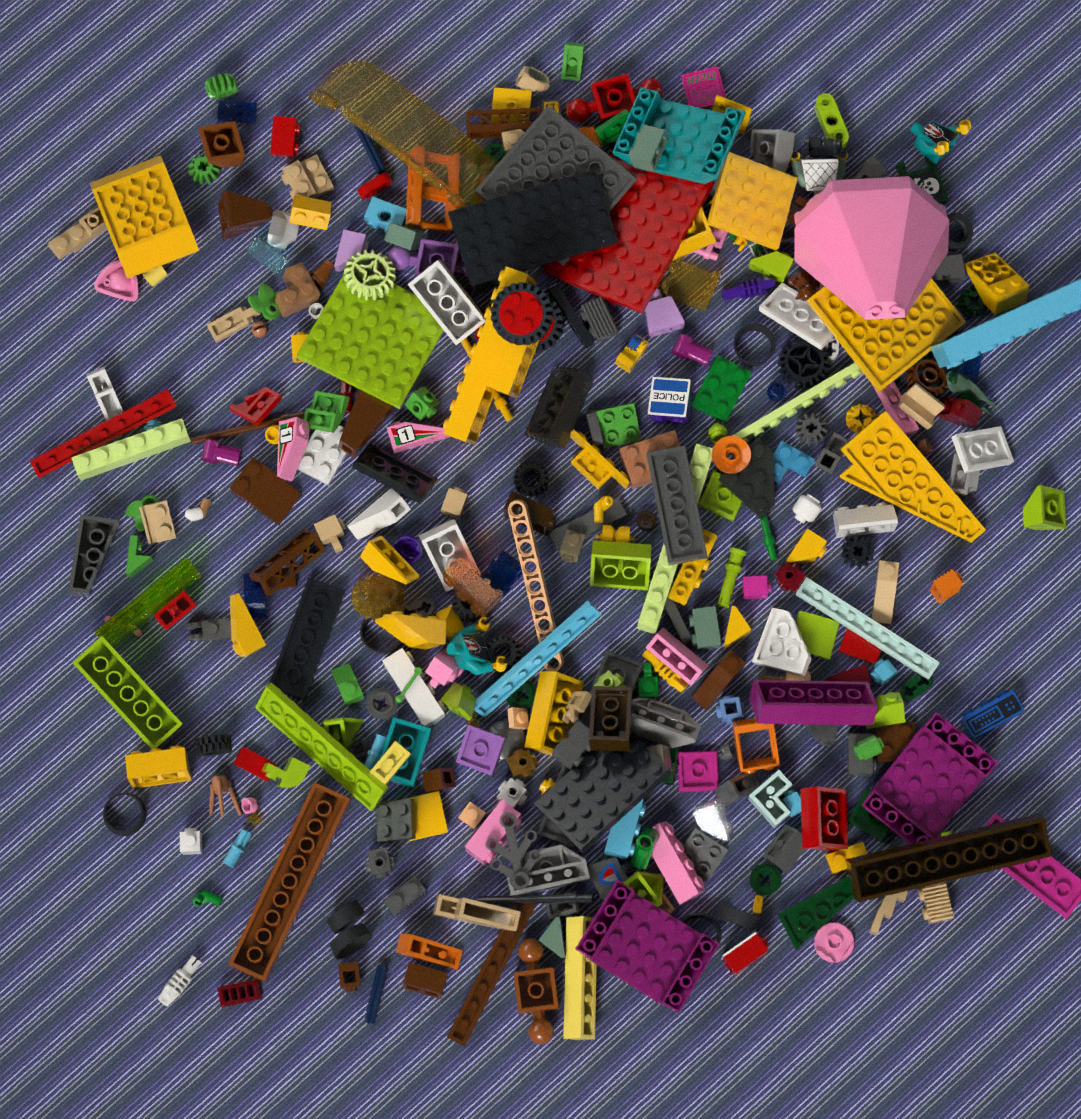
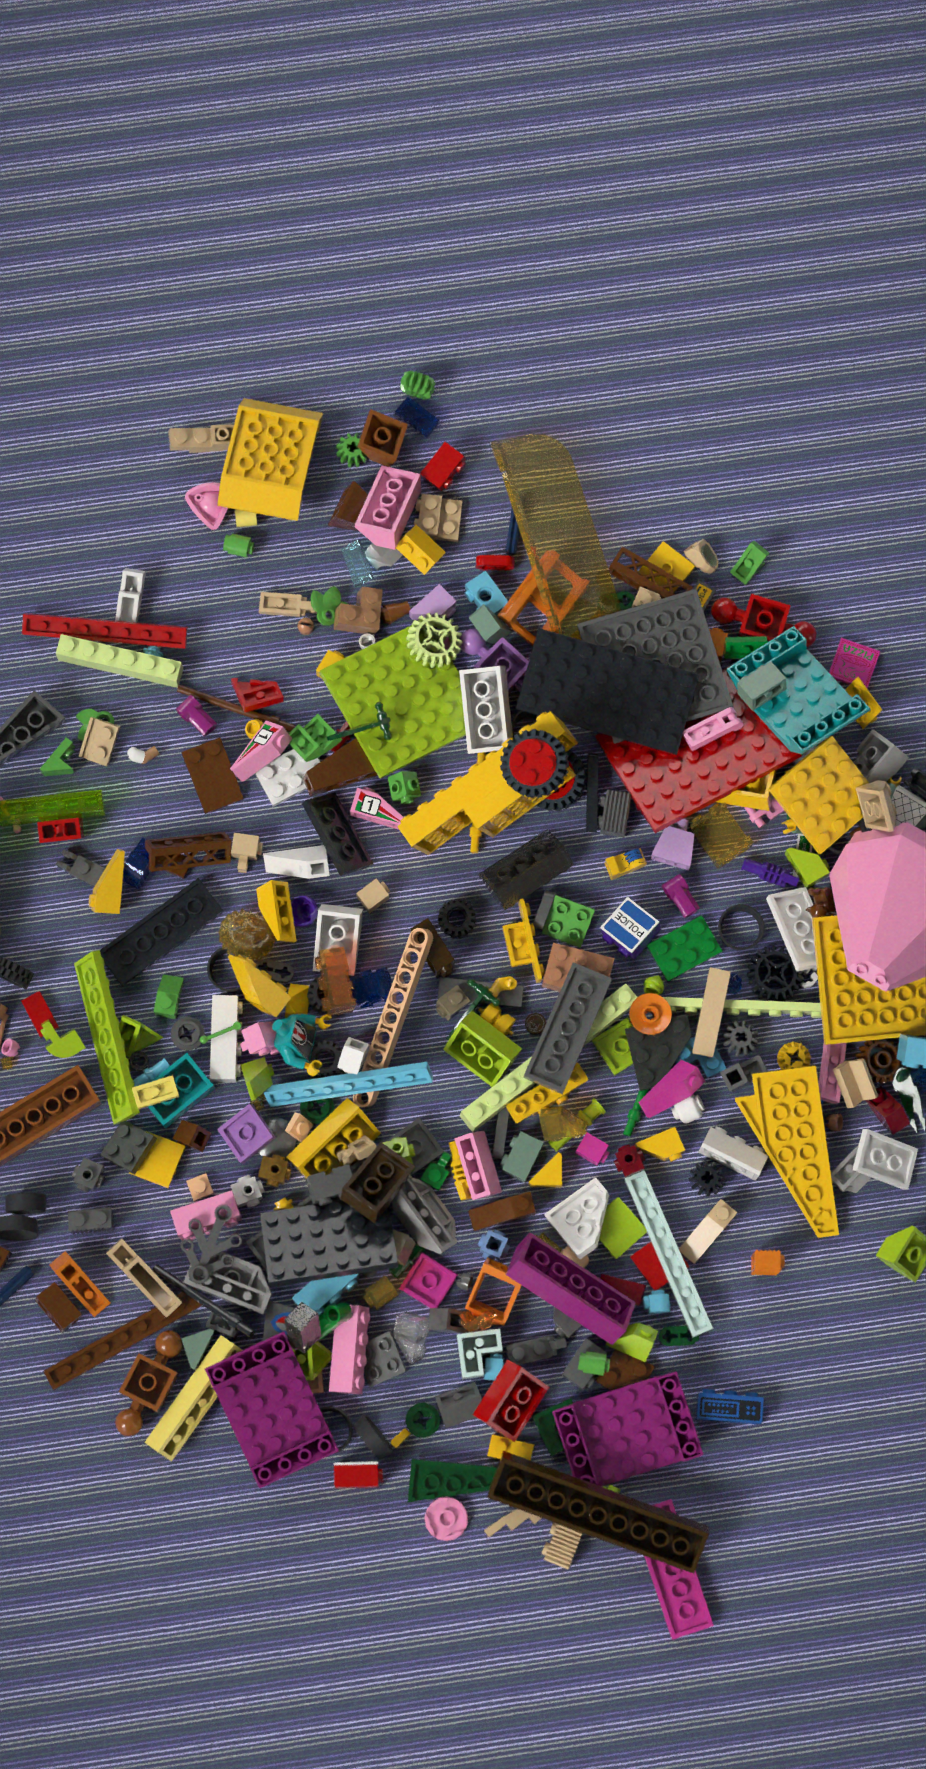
camera: 30 degrees right, 0 degrees up
none -> bright green brick [223,533,255,558]
none -> clear smoke brick [284,1302,322,1354]
none -> dark green piece [327,702,392,741]
none -> white slope [337,1037,371,1074]
none -> bright pink slope [355,466,421,550]
none -> clear yellow brick [363,1275,398,1310]
none -> dark green piece [446,979,501,1040]
none -> clear orange bracket [459,1310,498,1333]
none -> dark grey hinge [506,1336,567,1365]
none -> clear yellow slope [539,1106,588,1142]
none -> dark pink slope [638,1060,706,1118]
none -> bright pink plate [682,707,744,751]
none -> tan slope [692,967,731,1058]
none -> tan slope [856,780,897,832]

